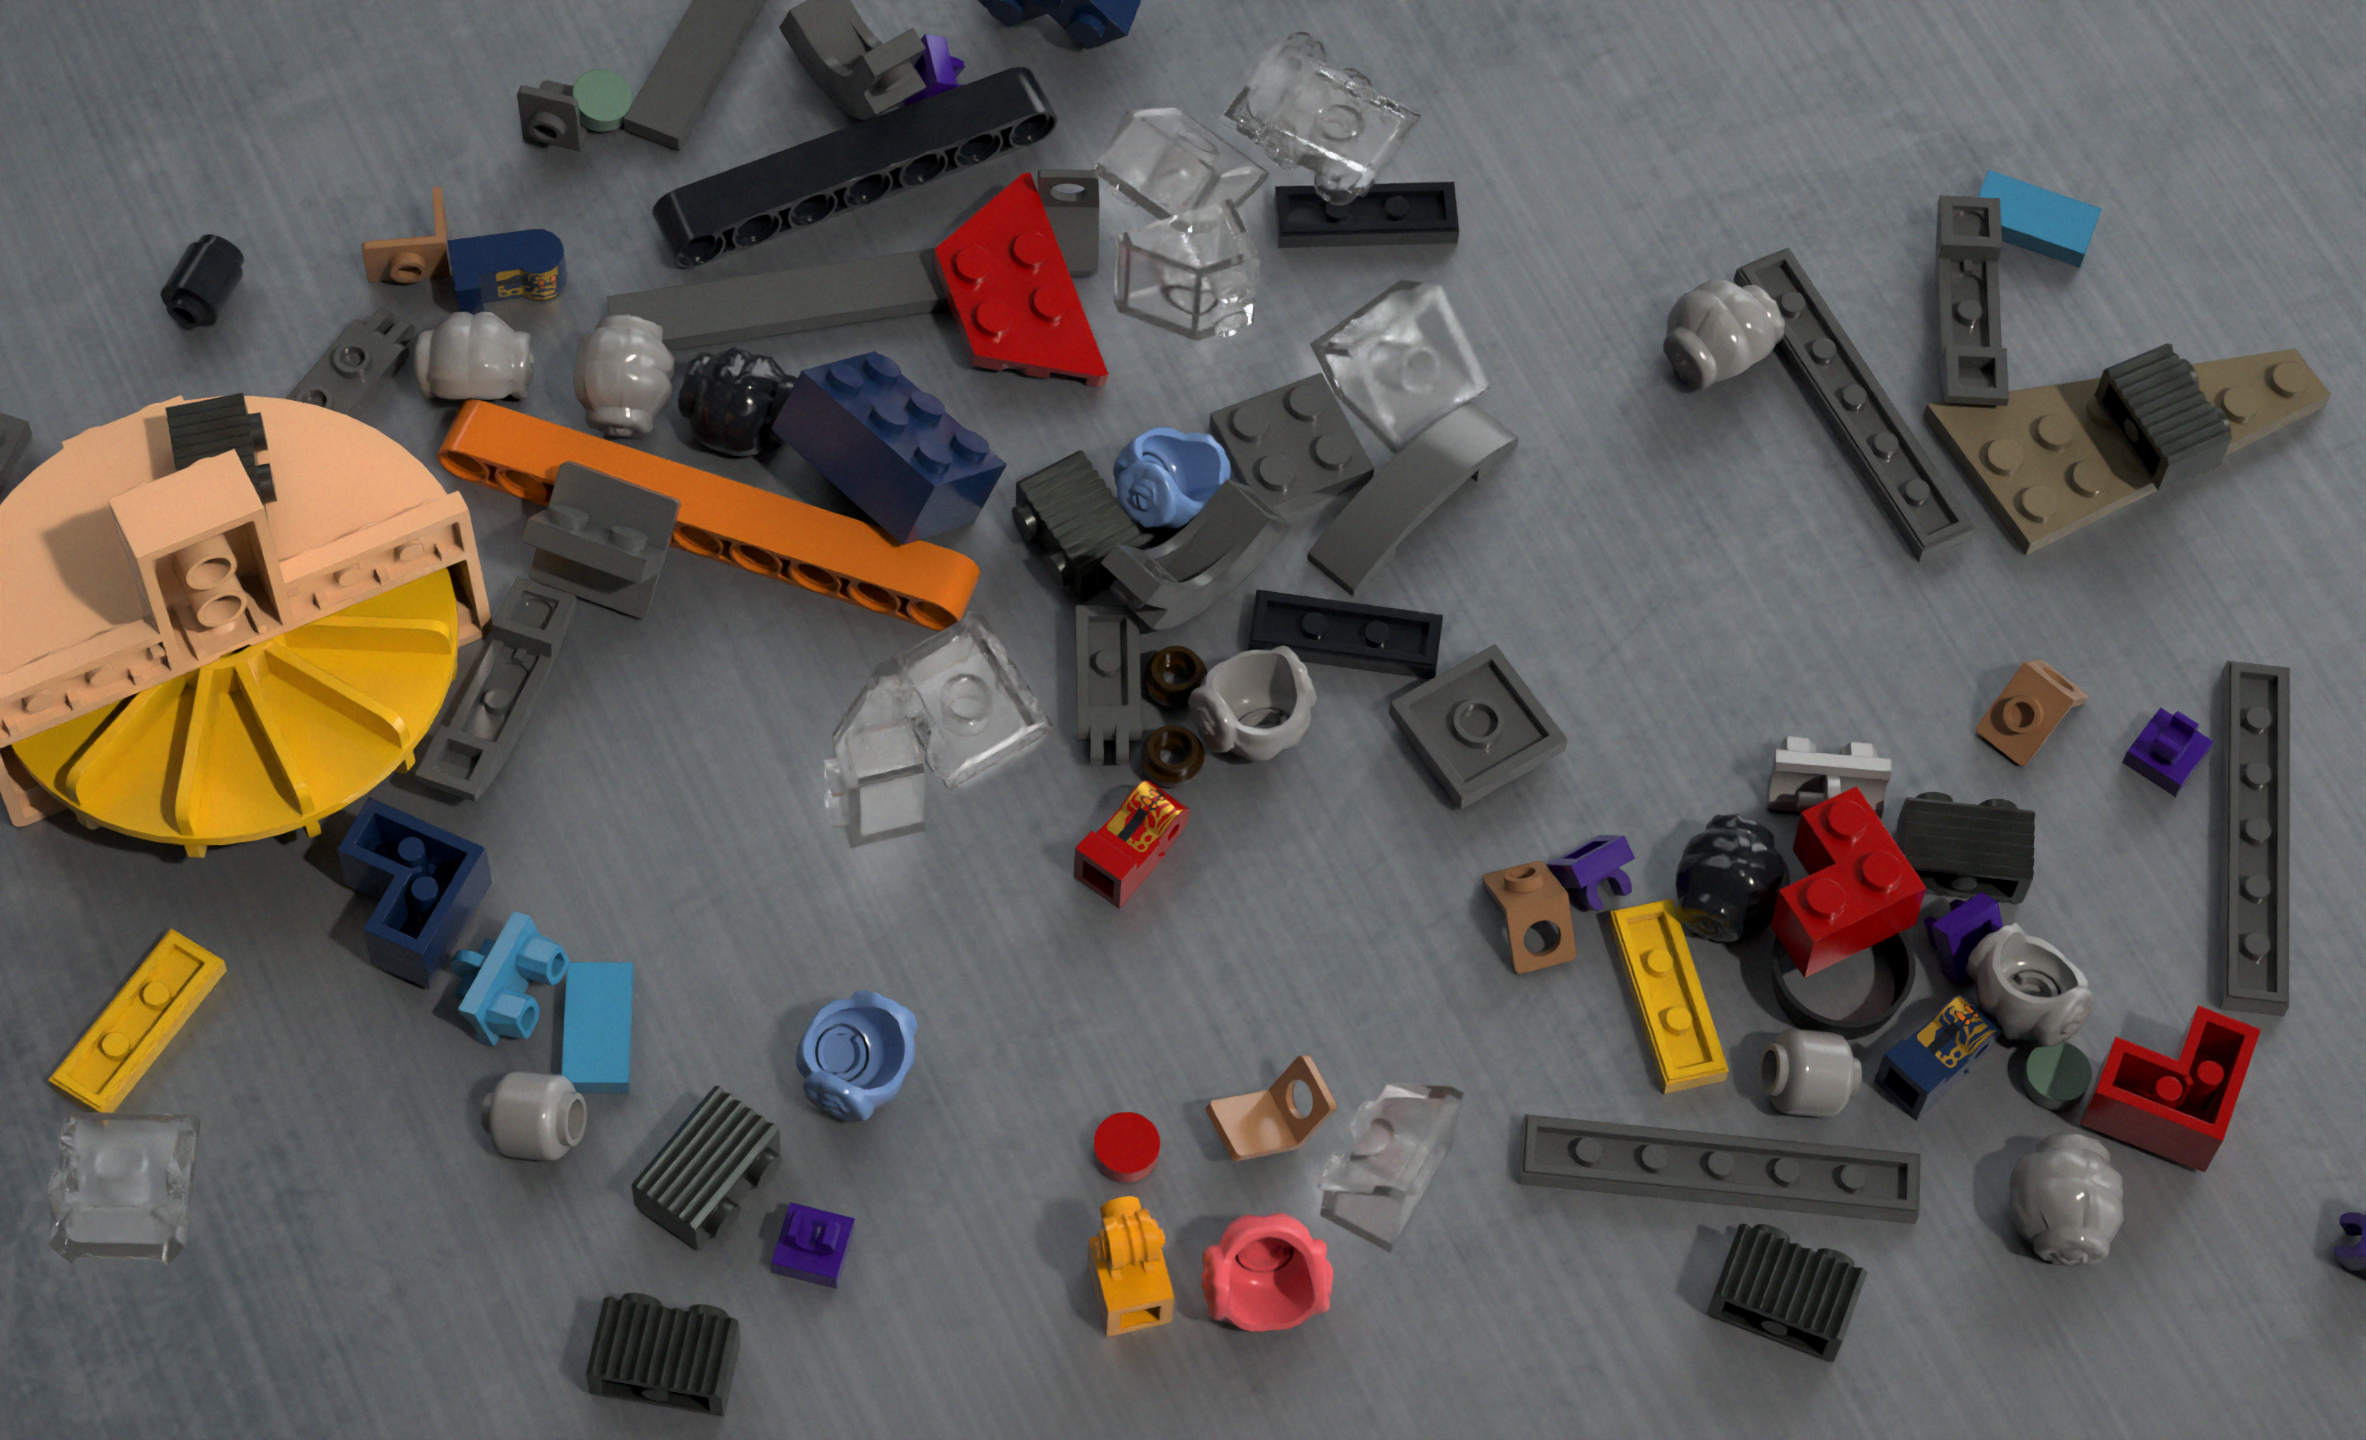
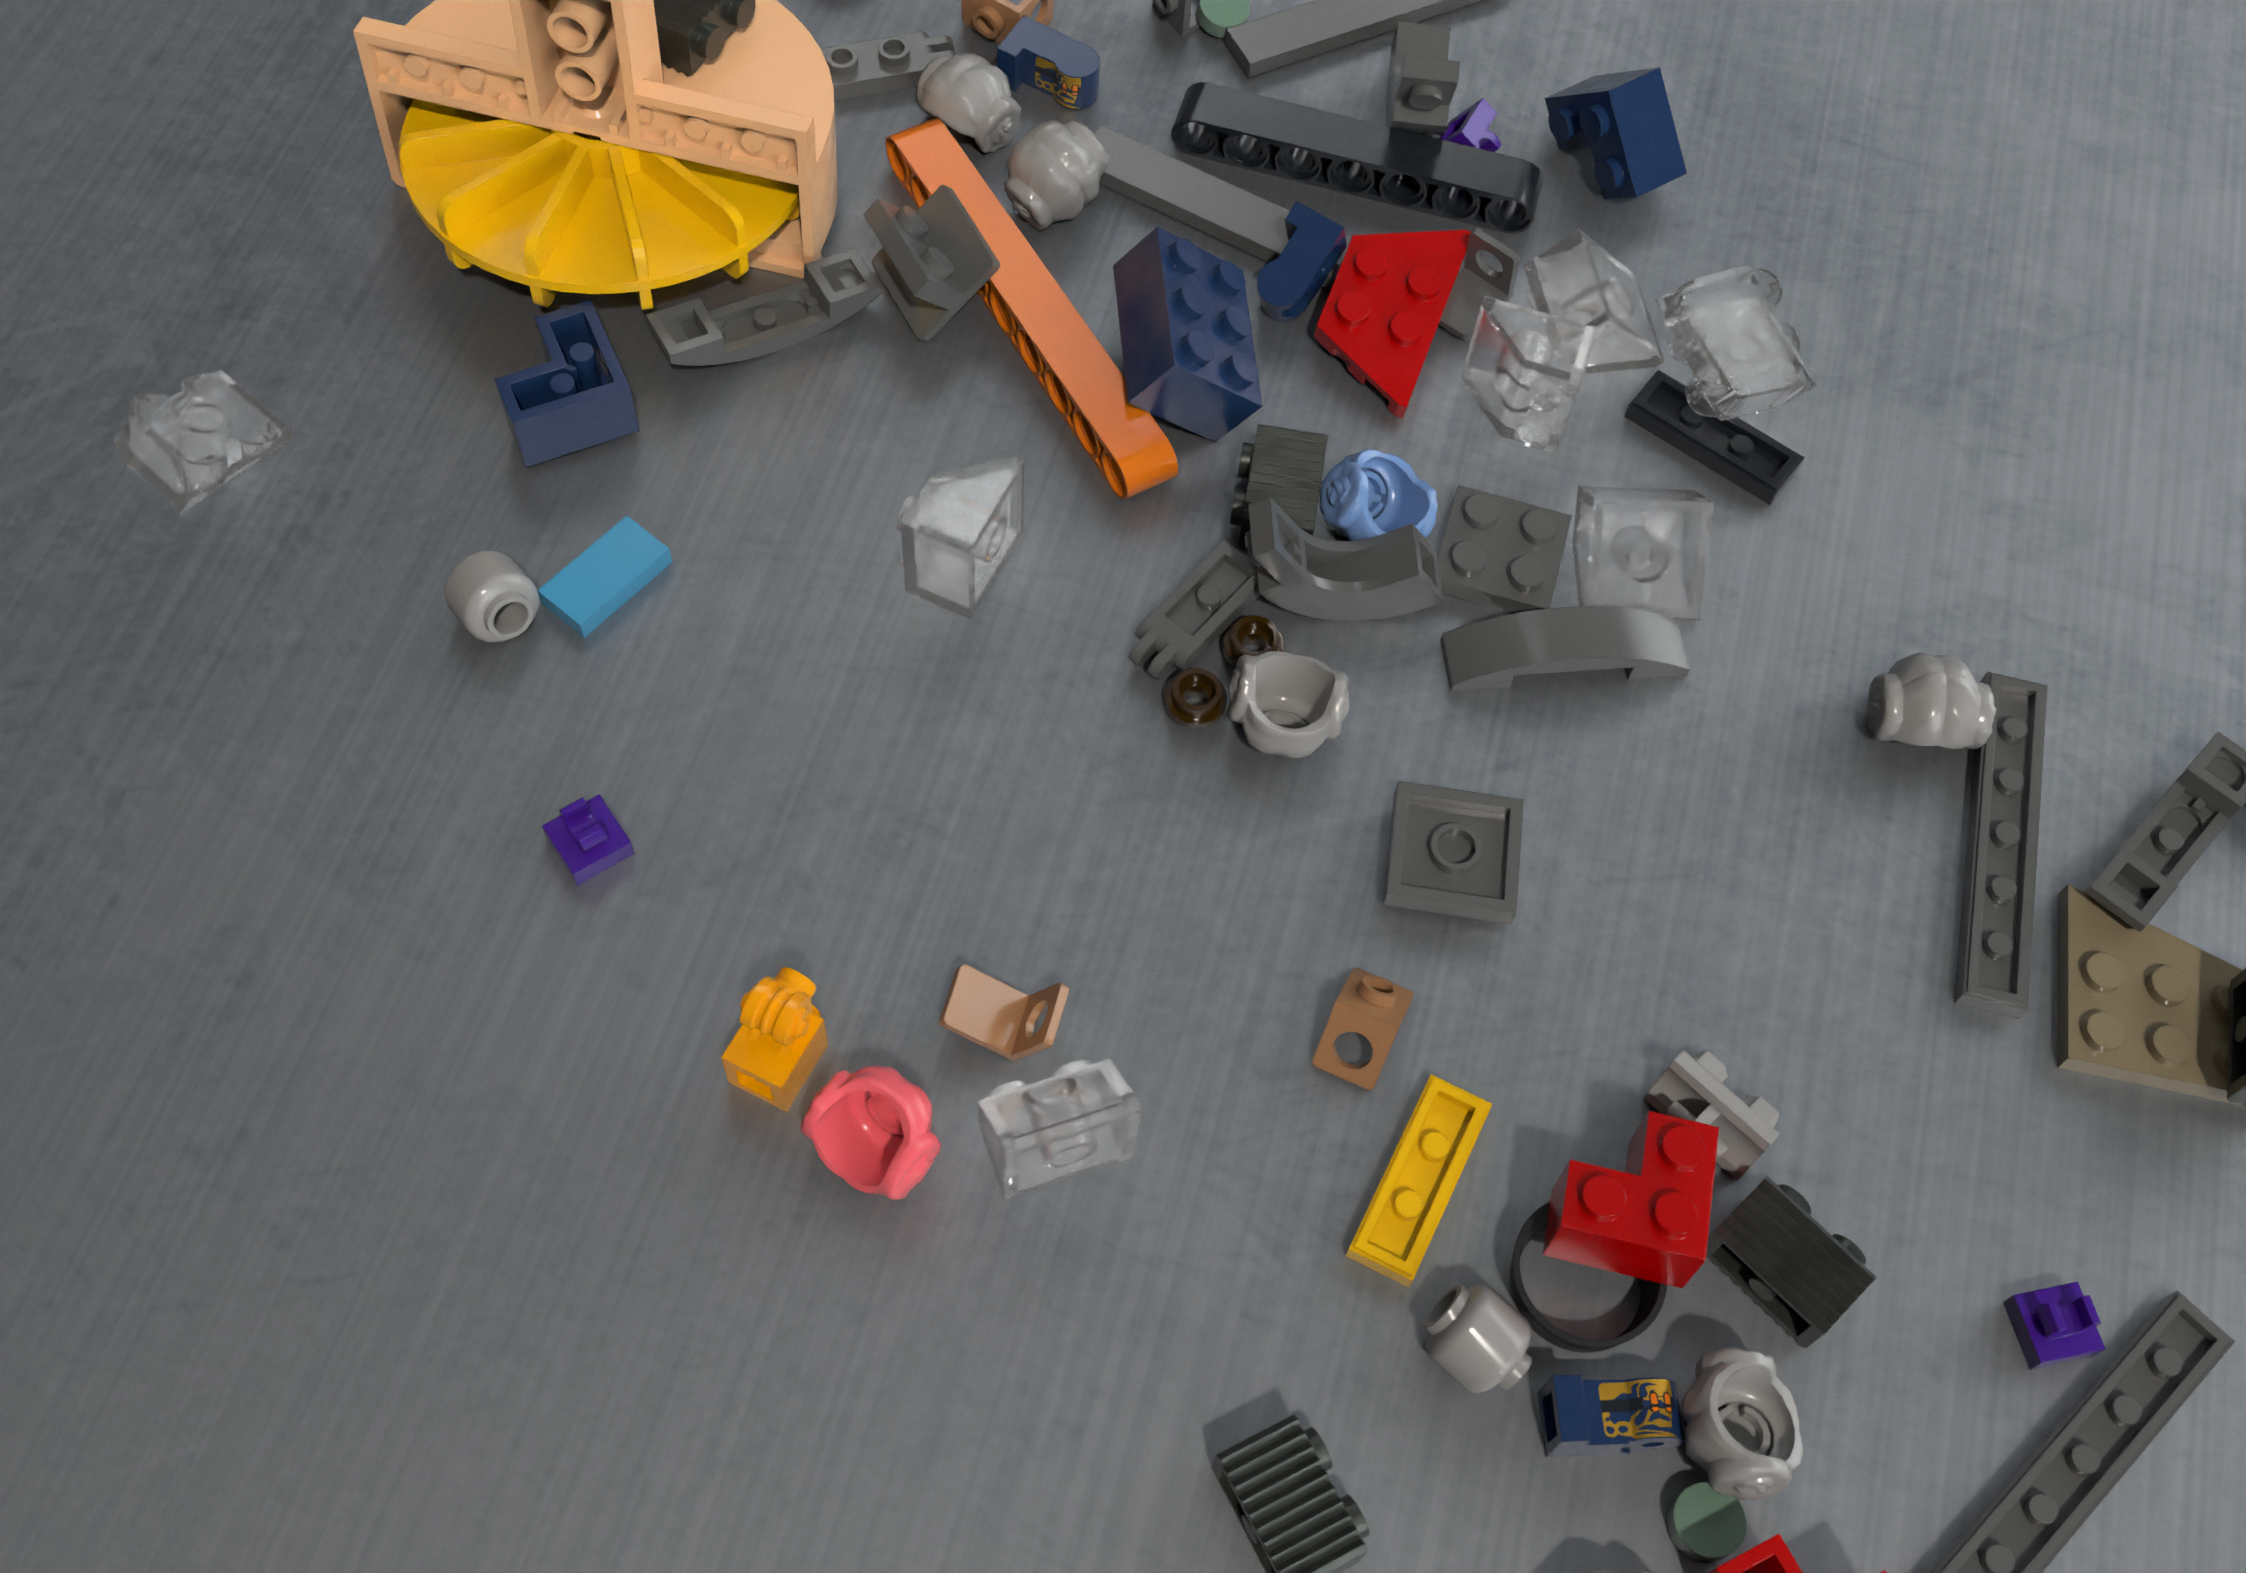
camera: 40 degrees right, 0 degrees up
yellow tile [48,928,227,1122] -> none
dark azure hips [450,911,569,1047] -> none
pearl dark grey brick [586,1293,741,1417] -> none
pearl dark grey brick [631,1085,782,1251] -> none
black hair [677,346,797,457] -> none
medium blue hair [796,990,919,1123] -> none
clear slope [877,611,1054,791] -> none
red leg [1073,780,1191,909] -> none
red tile [1093,1112,1160,1182] -> none
black tile [1248,589,1443,679] -> none
dark grey tile [1518,1114,1921,1224] -> none
dark purple tile [1546,835,1635,911] -> none
black hair [1675,814,1790,942] -> none
dark purple tile [1924,892,2003,984] -> none
medium nougat bracket [1976,659,2089,766] -> none
none -> dark blue leg [1257,201,1347,322]

